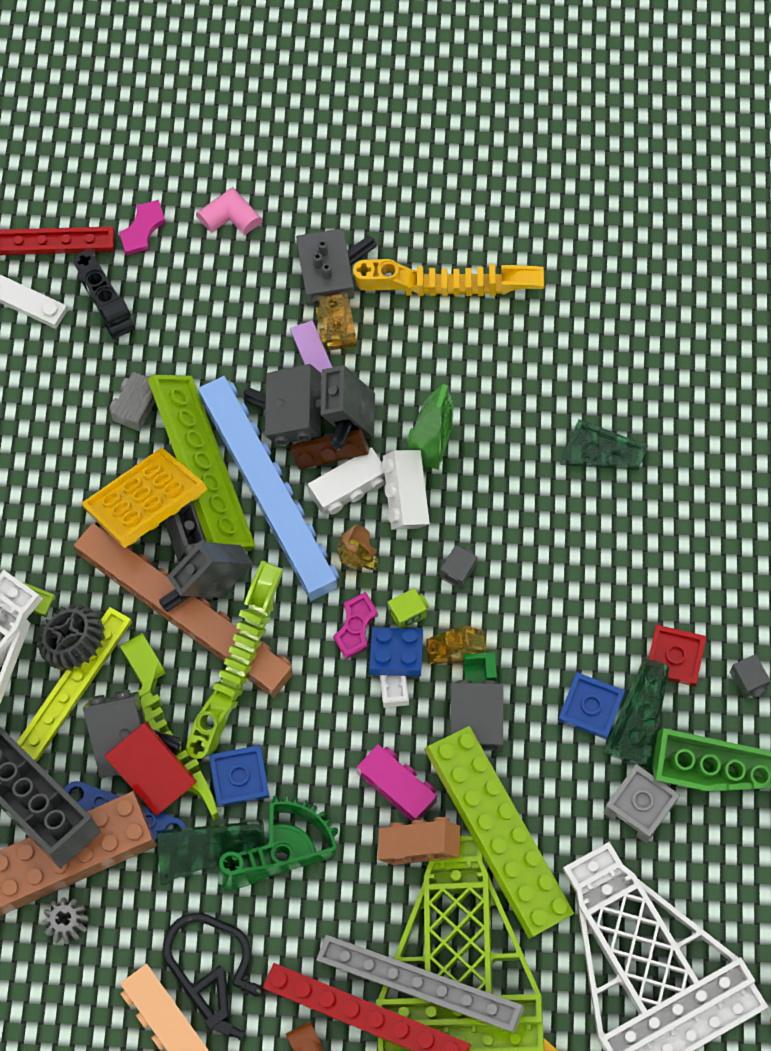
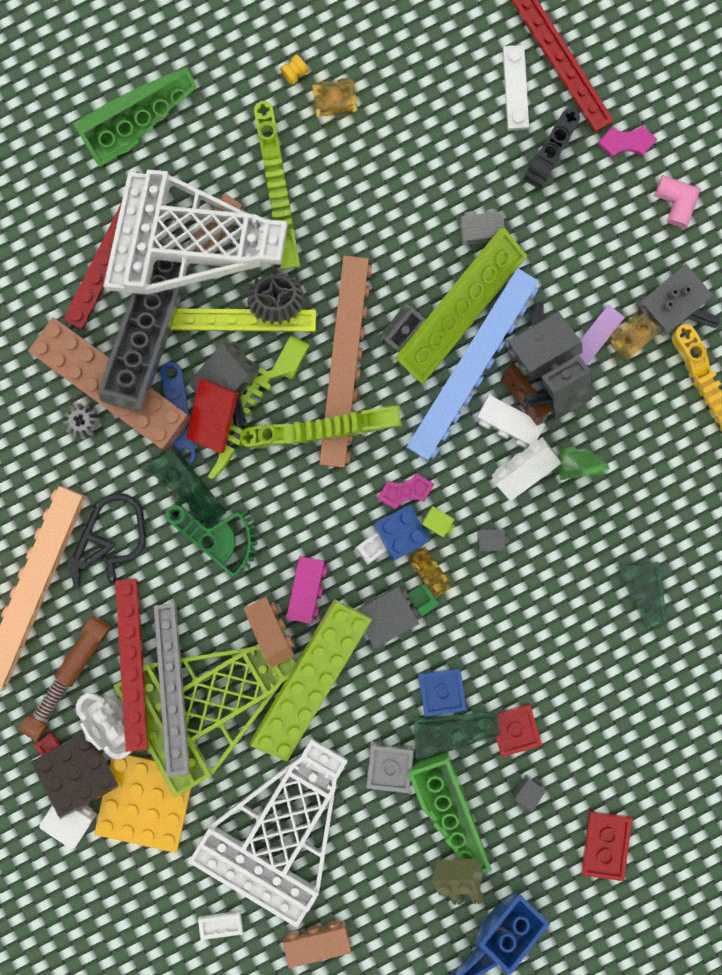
camera: 60 degrees right, 20 degrees up
yellow plate [81,447,208,548] -> none
dark grey piece [159,540,254,612] -> none
blue plate [209,745,270,807] -> none
piece [337,525,379,570] -> none

